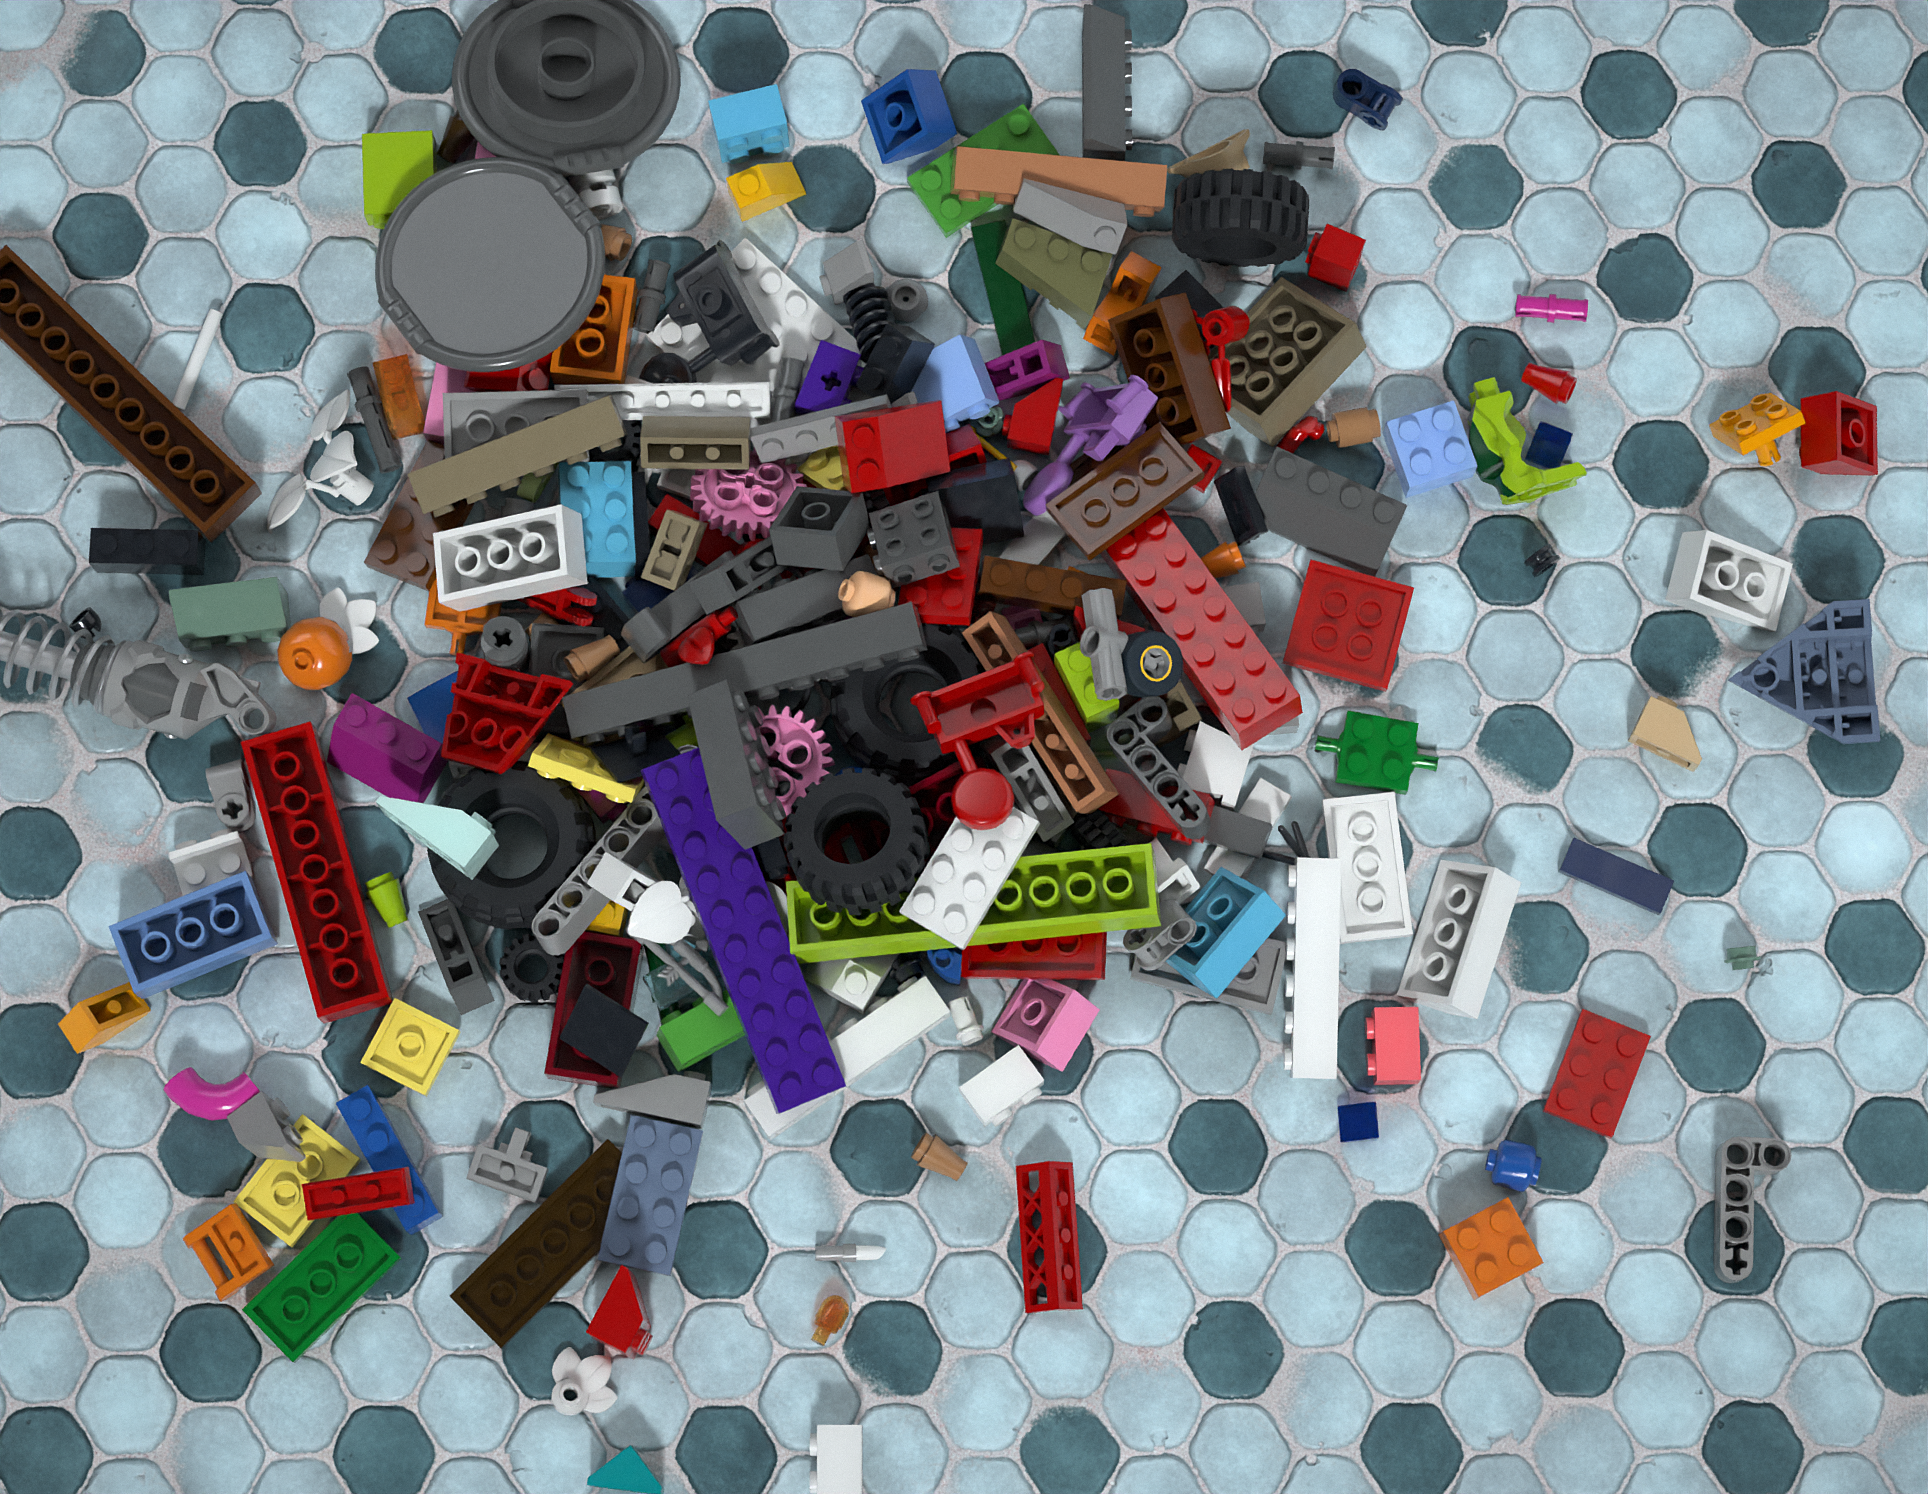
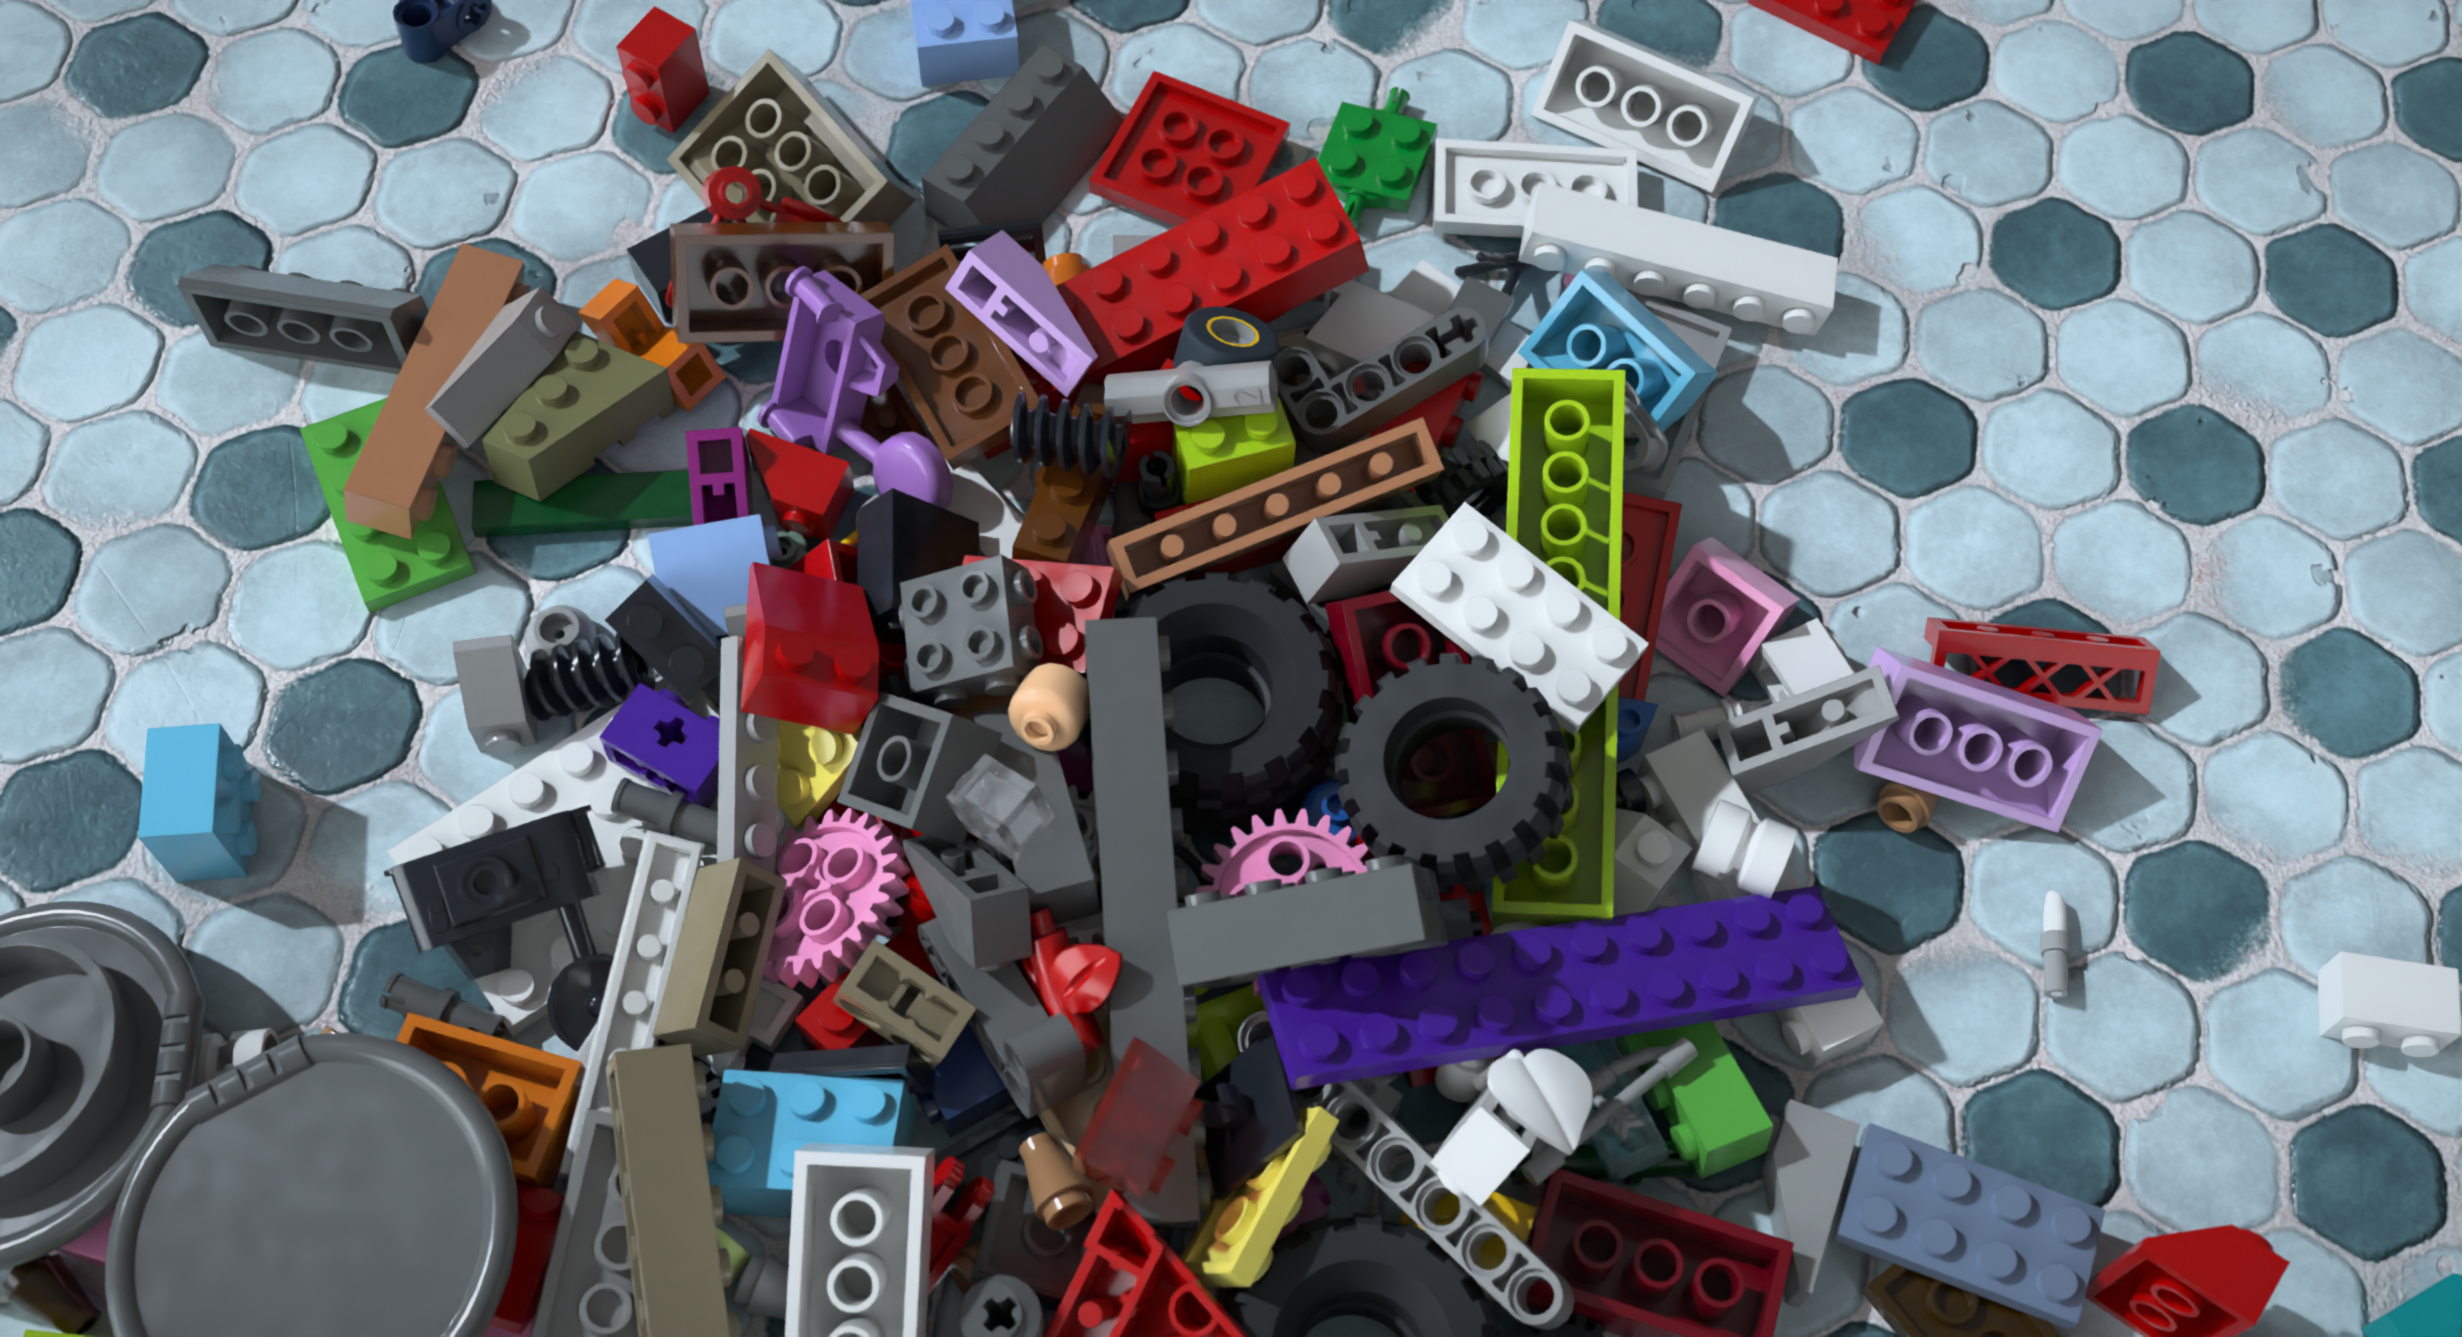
camera: 85 degrees left, 15 degrees down
black piece [559,984,649,1077] -> none
yellow slope [726,162,806,222] -> none
clear orange cylinder [811,1295,849,1346] -> none
blue slope [861,69,957,164] -> none
red piece [910,651,1045,831] -> none
tan hat [1167,129,1250,178] -> none
black tyre [1172,168,1309,267] -> none
dark grey pin [1263,141,1335,170] -> none
red arm [1275,416,1325,454] -> none
medium nougat brick [1326,407,1381,448] -> none
clear blue slope [1337,1102,1379,1143] -> none
coral brick [1365,1007,1421,1085] -> none
orange brick [1439,1197,1544,1300] -> none
blue head [1485,1140,1541,1192] -> none
none -> lavender slope [945,230,1098,397]
none -> clear brick [945,754,1055,861]
none -> black piece [1010,391,1132,479]
none -> clear red slope [1072,1036,1204,1204]
none -> white wheel [1691,798,1798,899]
none -> light grey slope [1715,664,1900,795]
none -> lavender slope [1854,646,2103,833]

